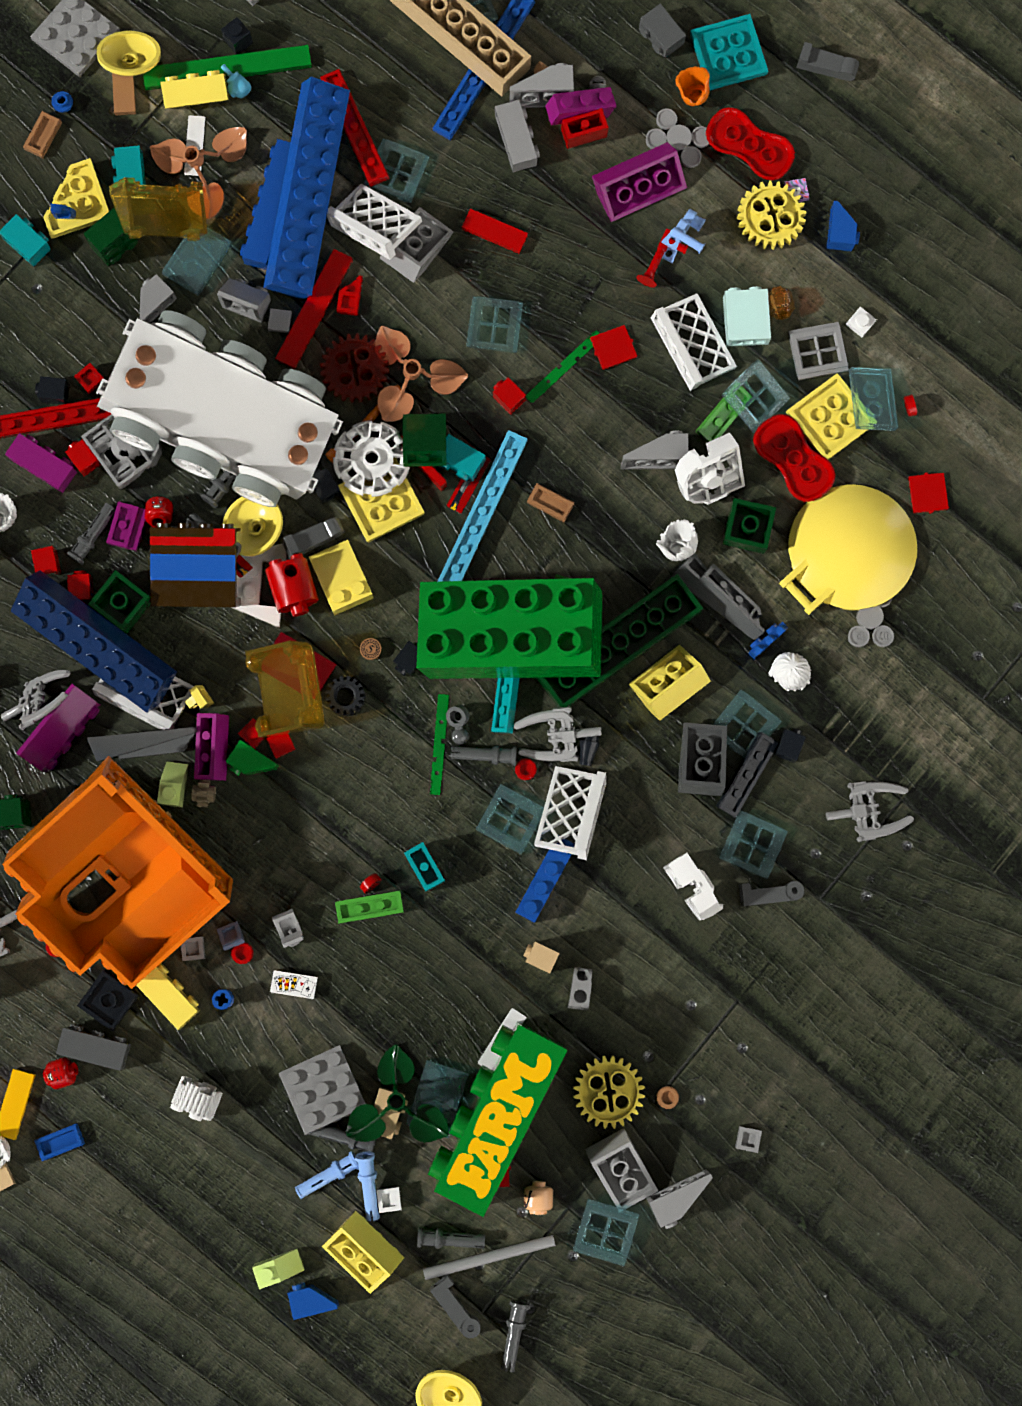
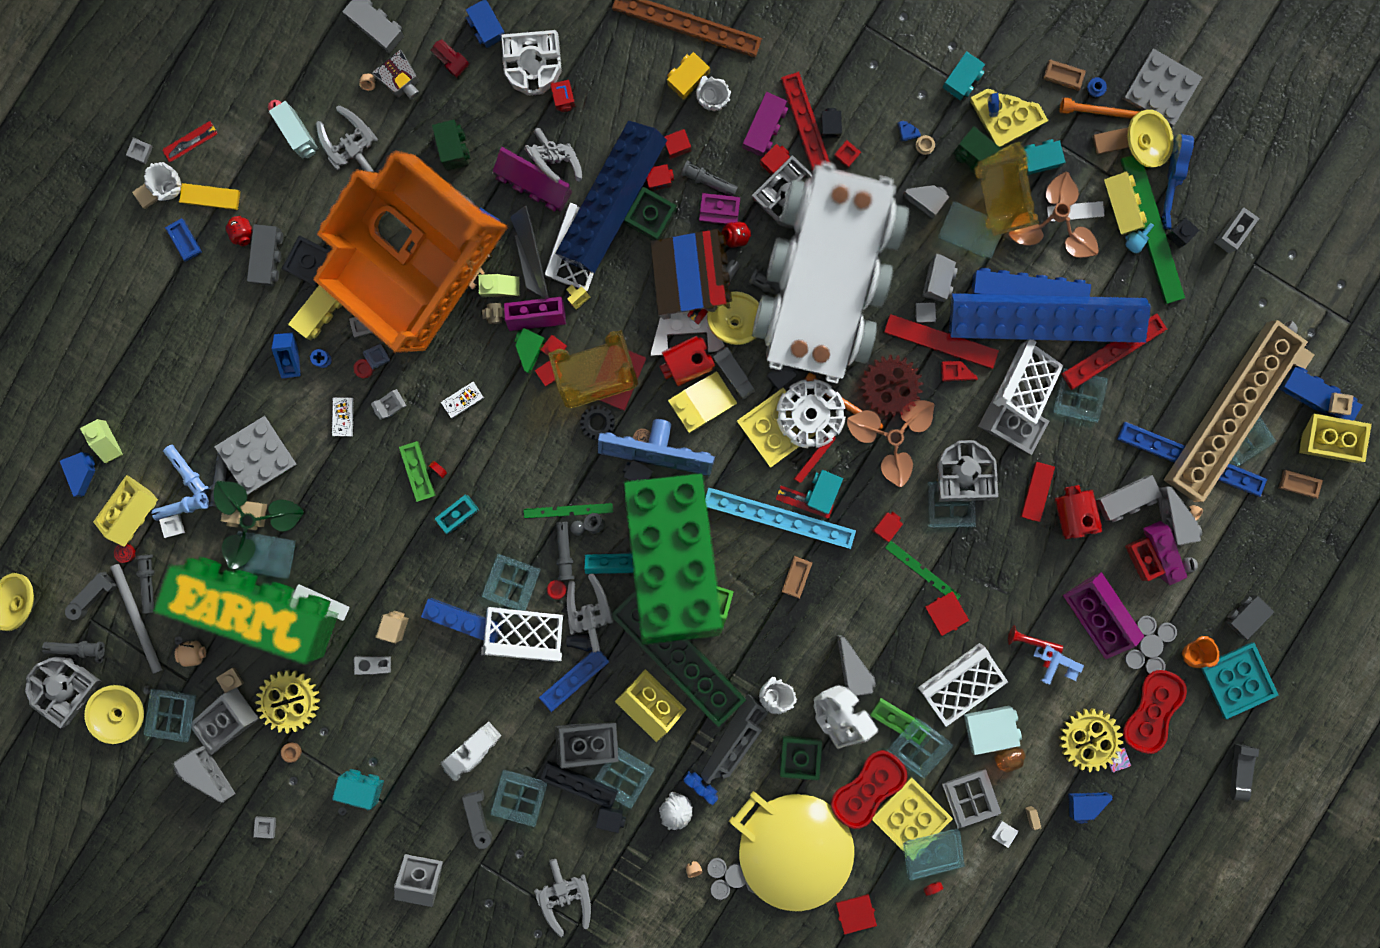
camera: 85 degrees right, 5 degrees up
white brick [170,1076,223,1121] -> none
dark green panel [403,414,447,467] -> none
none -> light grey connector [25,656,101,728]
none -> light yellow dish [84,685,144,744]
none -> red tile [114,544,135,563]
none -> tan plate [216,667,244,693]
none -> blue slope [272,332,301,378]
none -> teal brick [332,769,384,810]
none -> light grey slope [394,854,443,907]
none -> white tile [441,382,484,418]
none -> blue tile [539,650,610,712]
none -> medium blue plate [598,419,714,476]
none -> light nougat hinge [686,861,703,878]
none -> blue tile [897,121,921,142]
none -> tan plate [916,135,935,155]
none -> light grey connector [937,440,998,502]
none -> tan tile [1025,806,1041,830]
none -> red cylinder [1054,485,1102,539]
none -> orange piece [1060,97,1139,118]
none -> blue piece [1162,134,1194,229]

